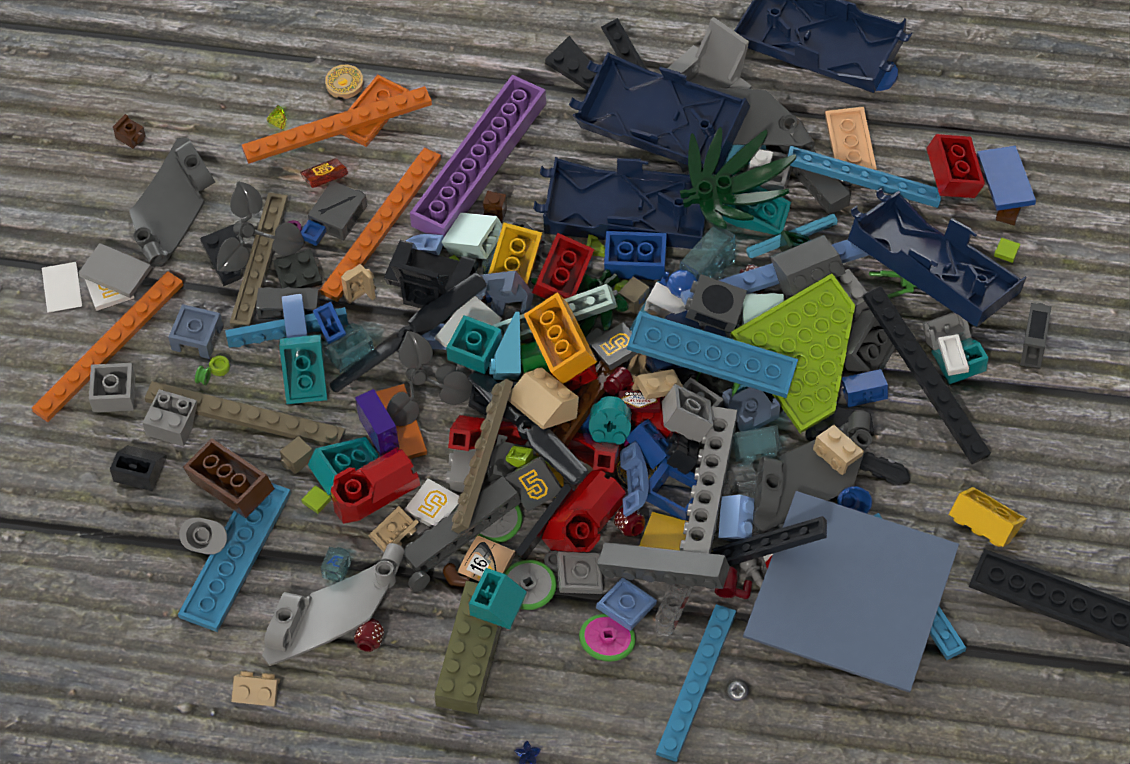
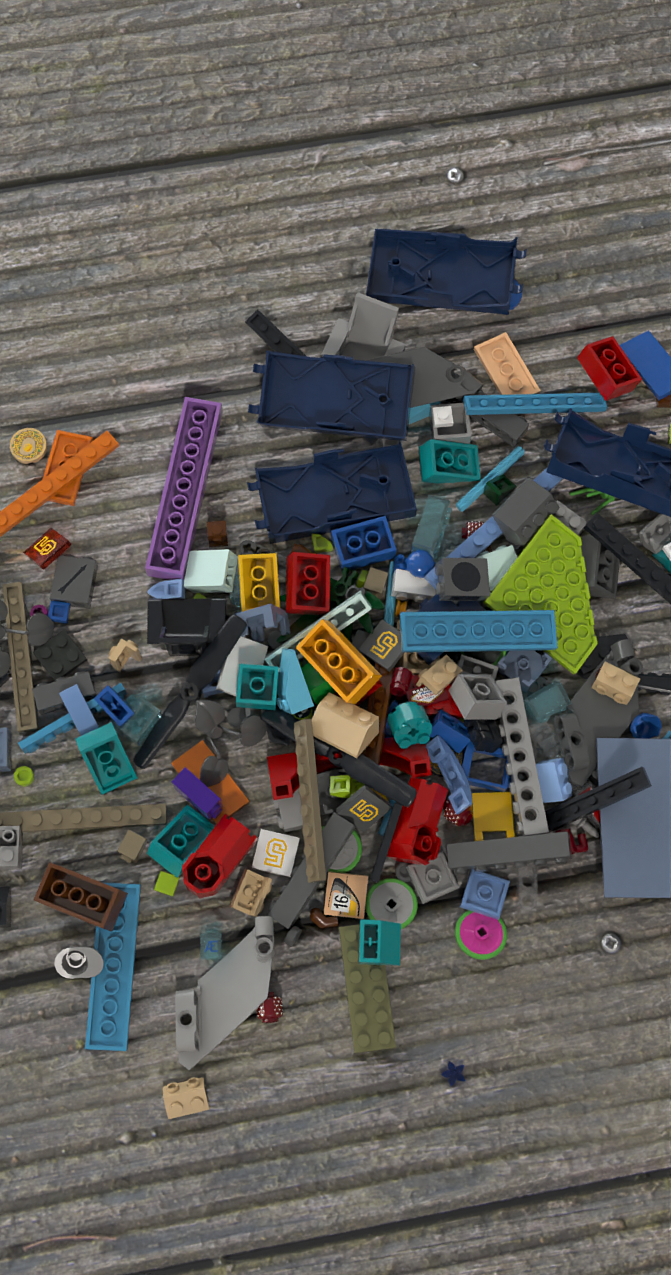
camera: 25 degrees left, 15 degrees up
bright green bush [195,365,211,386] -> none
orange plate [320,147,441,302] -> none
black wing [545,36,597,91] -> none
dark azure plate [656,604,736,762] -> none
dark green plant [680,127,796,229] -> none
blue hinge [842,369,888,407] -> none

